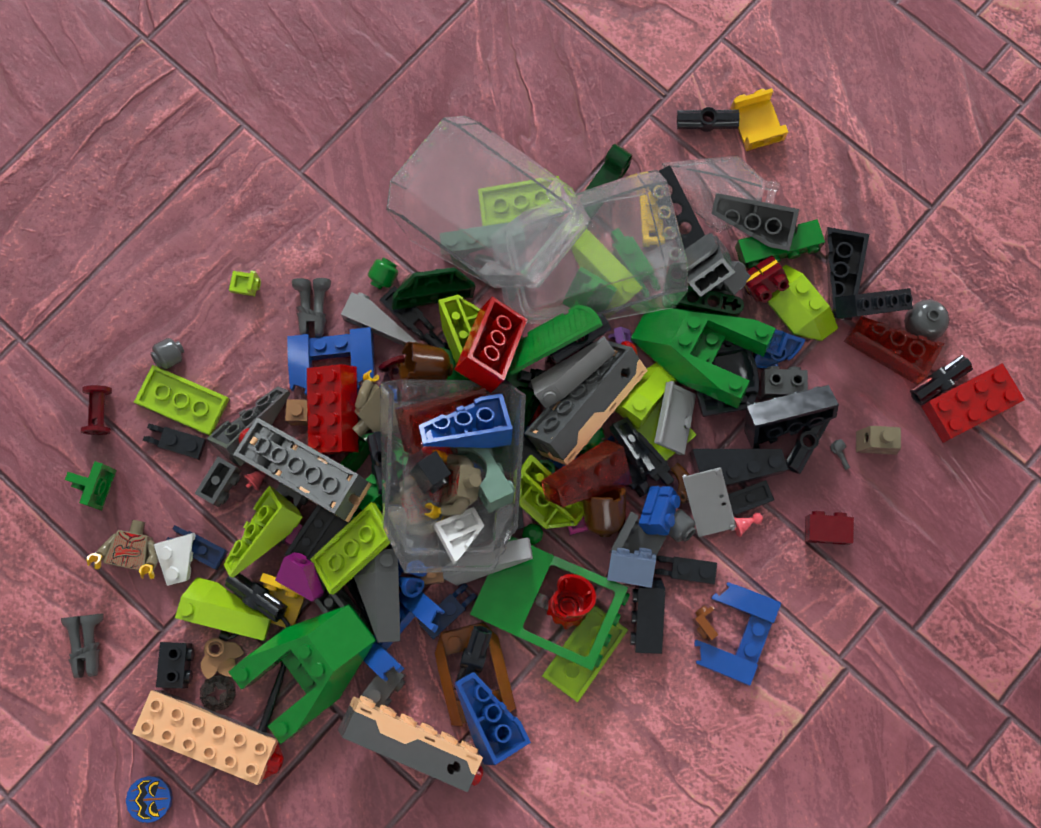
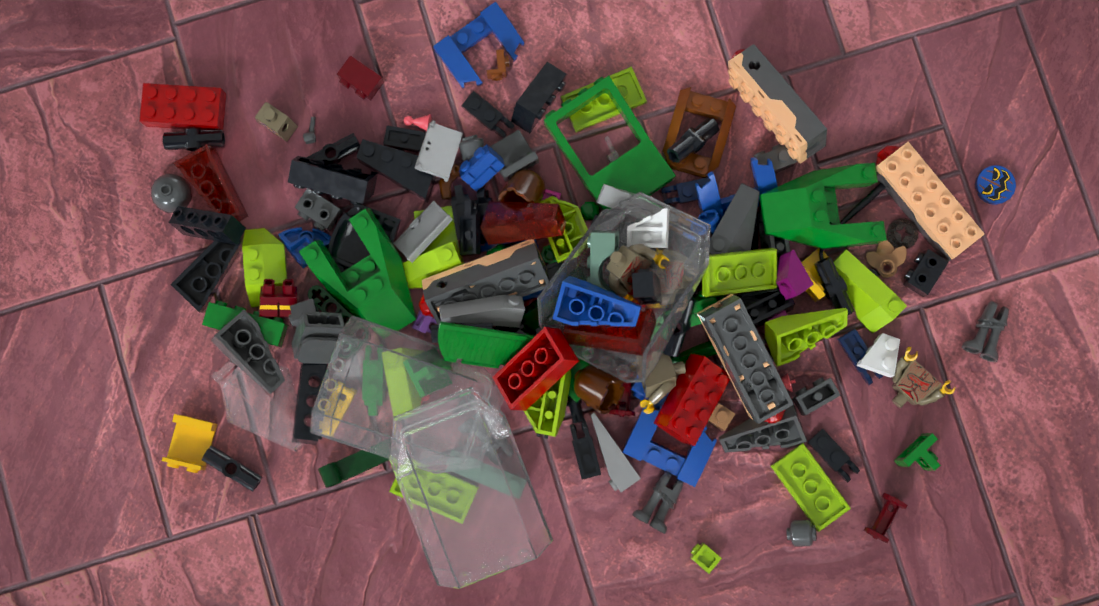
camera: 145 degrees left, 5 degrees up
green head [368,257,399,290] -> none
dark green wedge [391,267,476,310] -> none
blue wedge [454,672,531,765] -> none
red hat [547,574,596,630] -> none
sand blue brick [607,548,656,588] -> none

